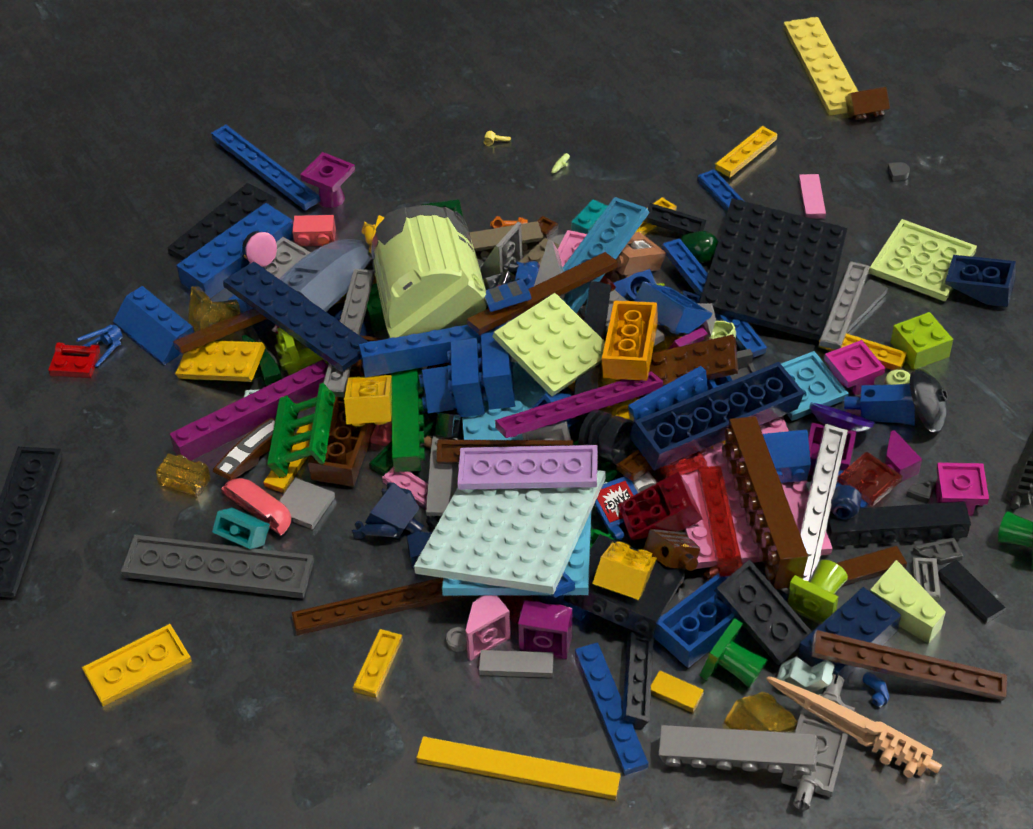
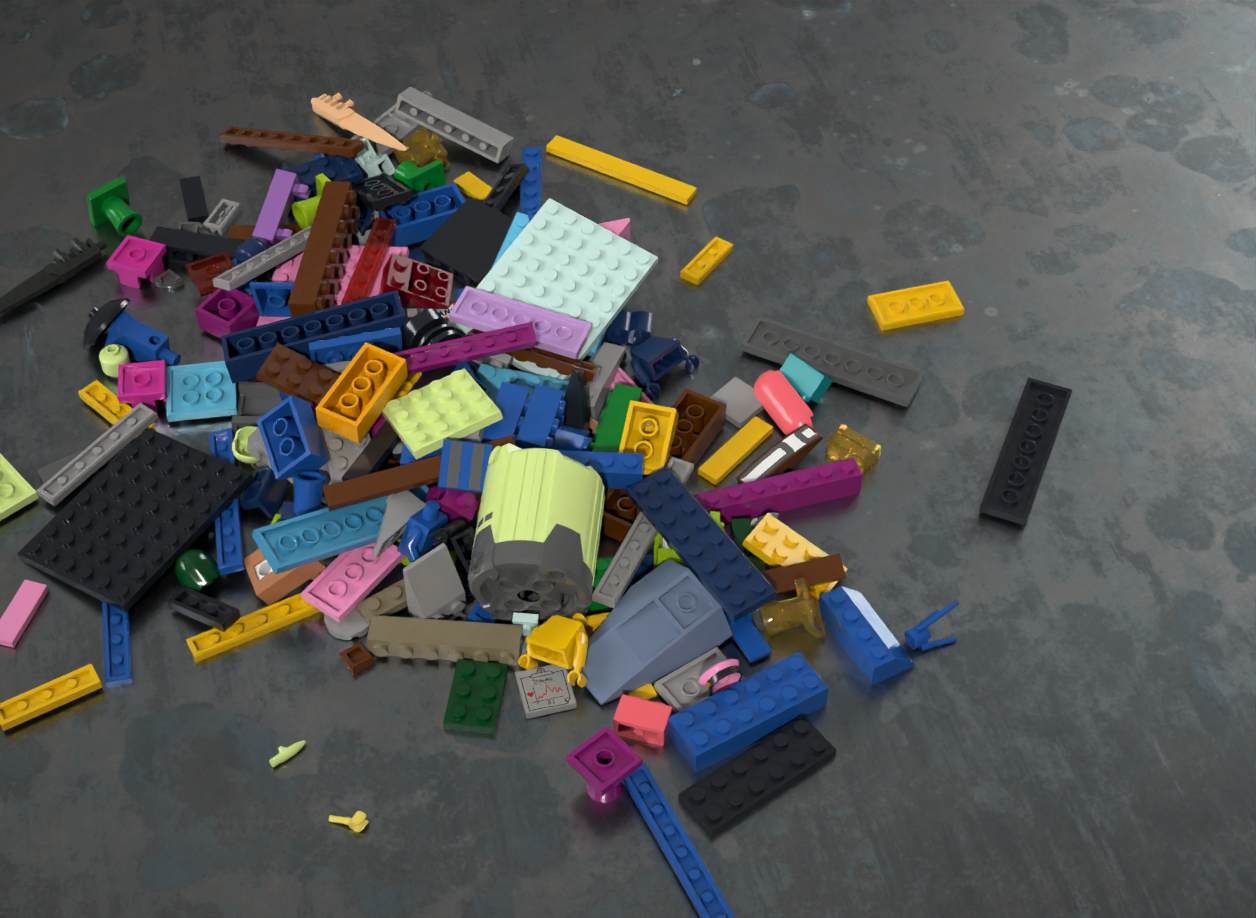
camera: 165 degrees left, 0 degrees up
red plate [48,342,100,378] -> none
green fence [267,383,335,478] -> none
reddish brown tile [292,577,469,636] -> none
orange bar [490,216,528,229] -> none
teal brick [571,200,608,234] -> none
yellow slope [593,542,657,600] -> none
reddish brown torso [643,529,700,571] -> none
dark purple dish [809,402,875,433] -> none
yellowish green wedge [870,560,946,644] -> none
magenta slope [884,430,922,484] -> none
lime brick [890,312,953,370] -> none
none -> medium lavender brick [252,169,310,246]

